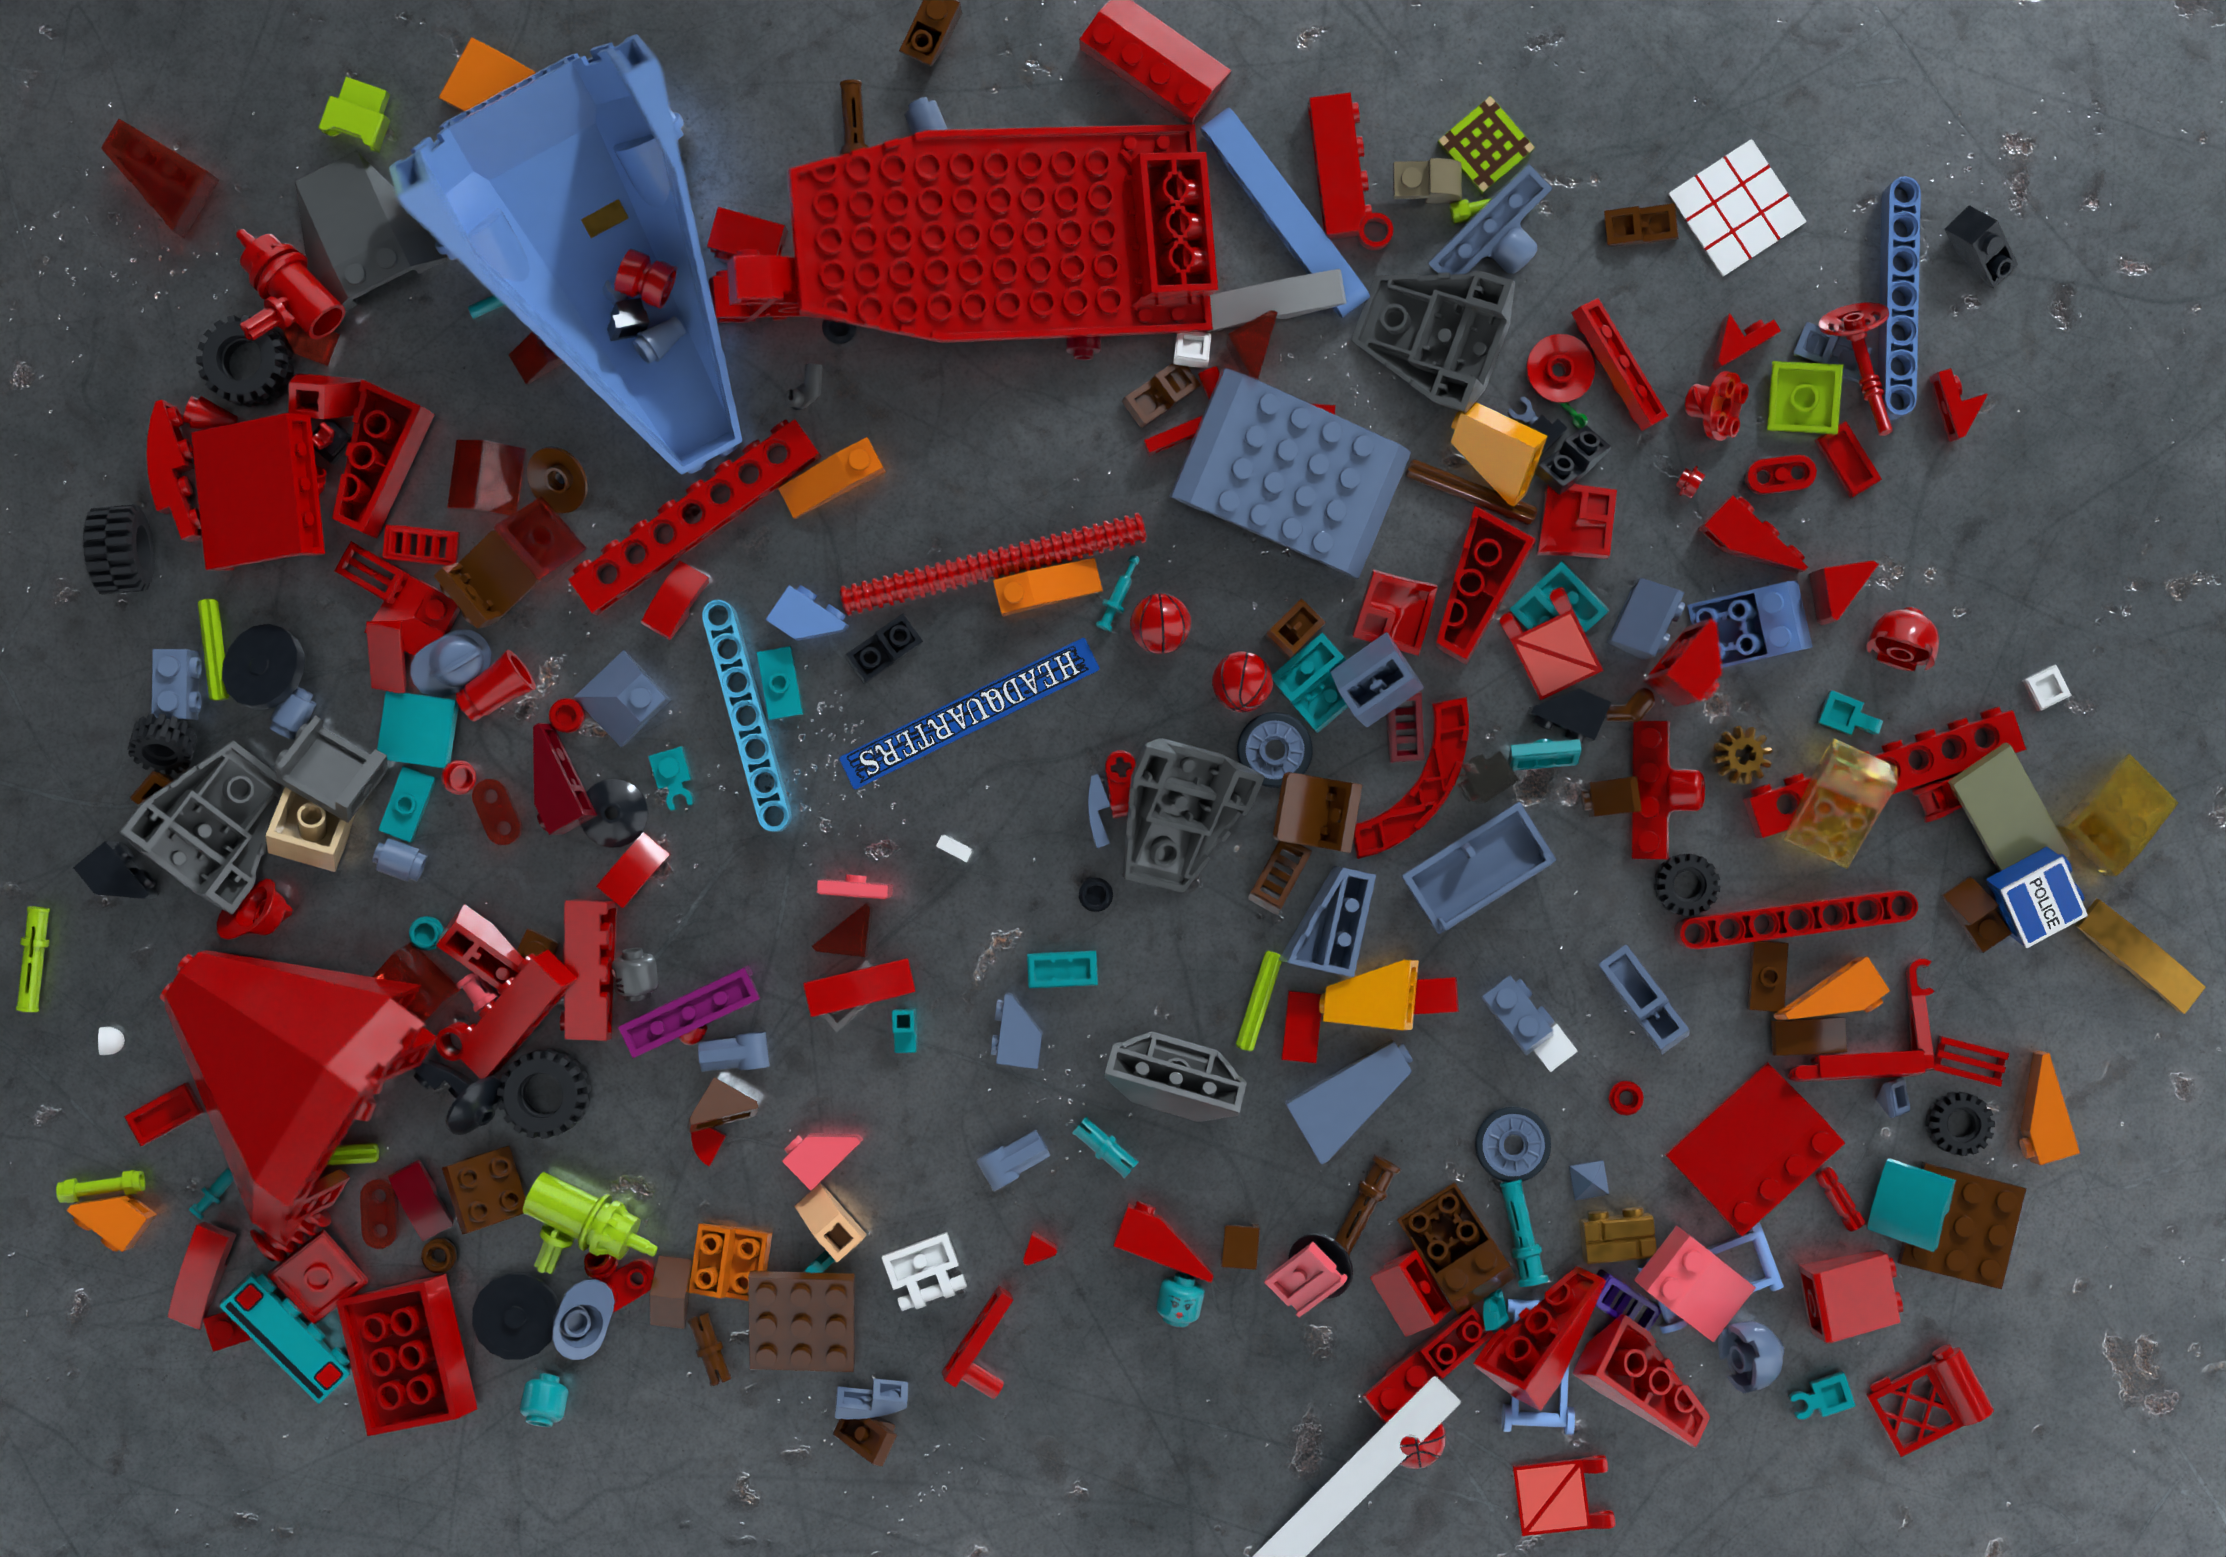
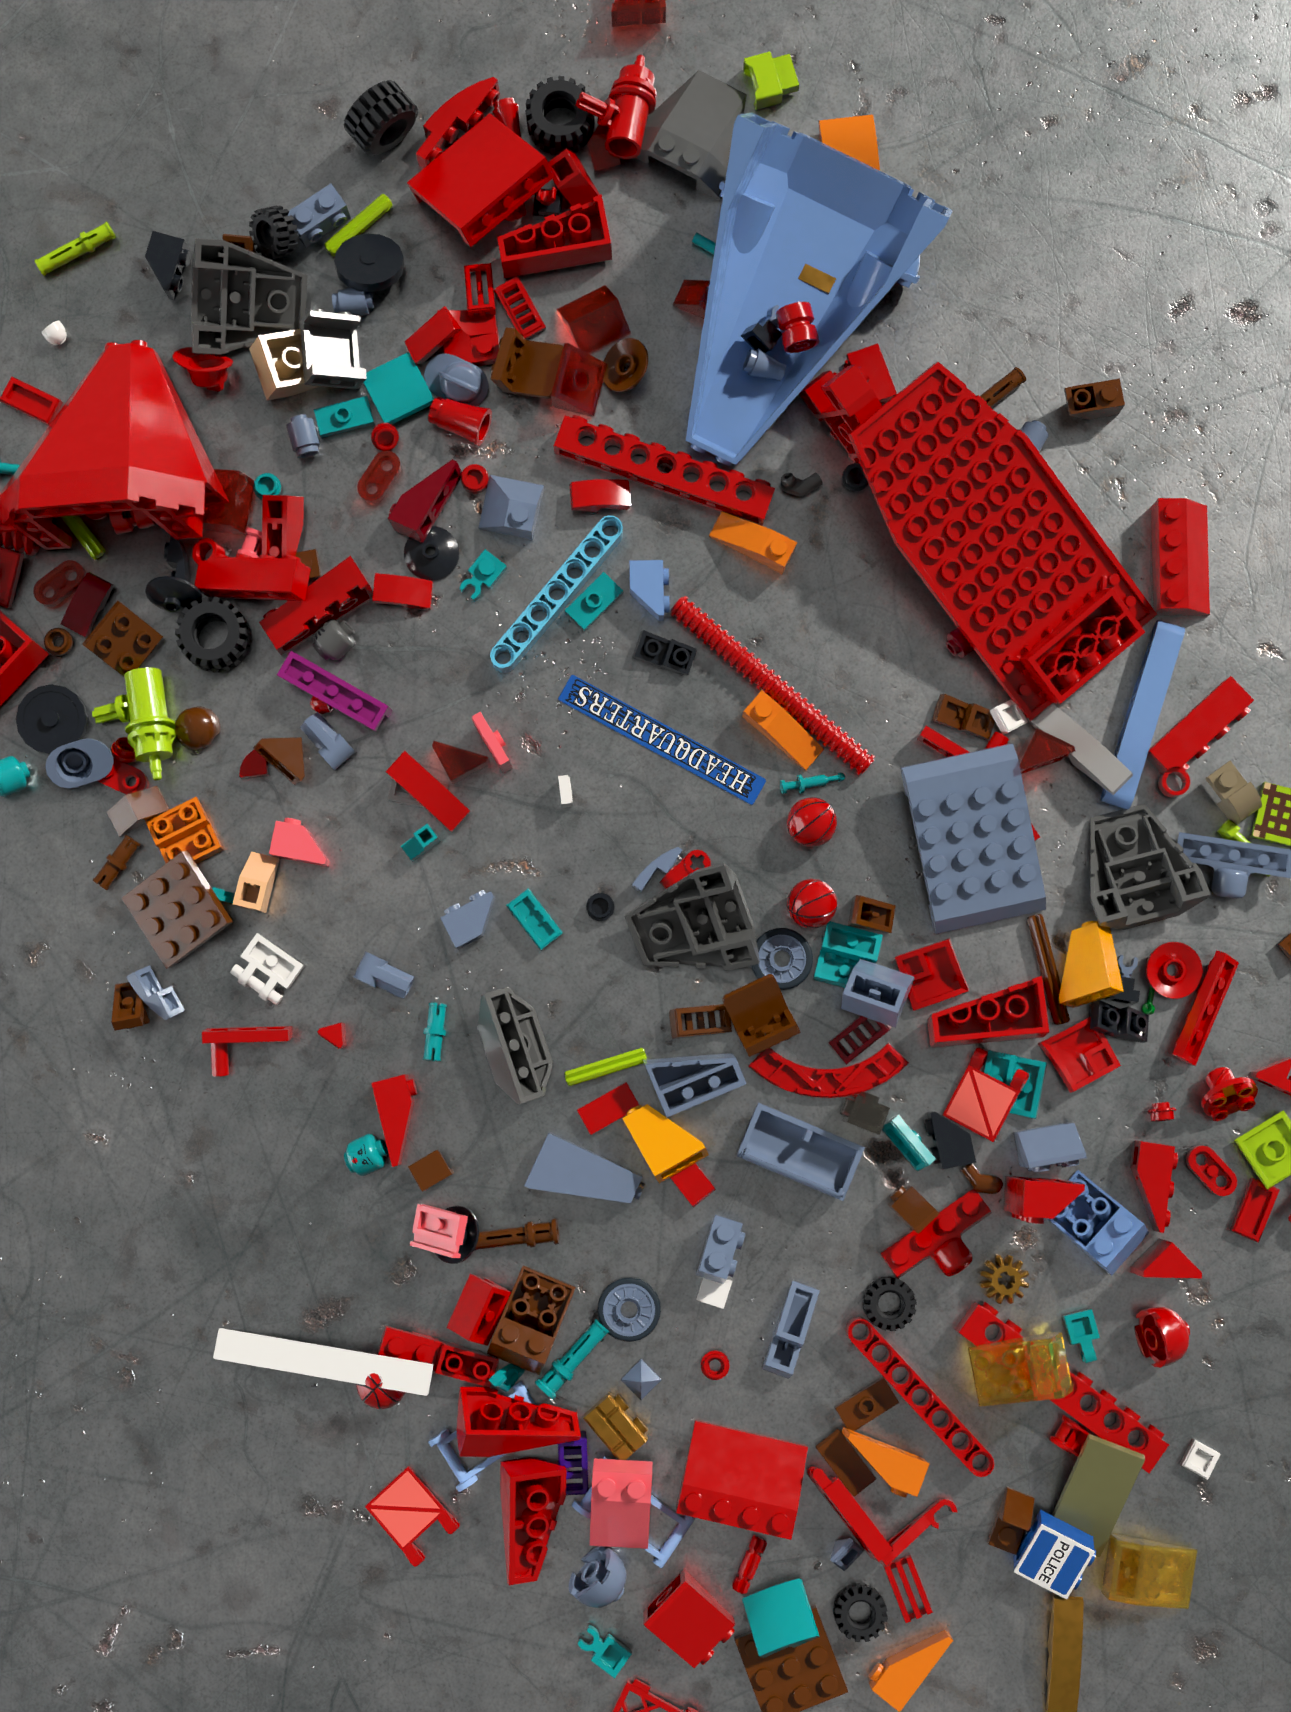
camera: 50 degrees right, 5 degrees down
none -> reddish brown hair [175,706,220,750]

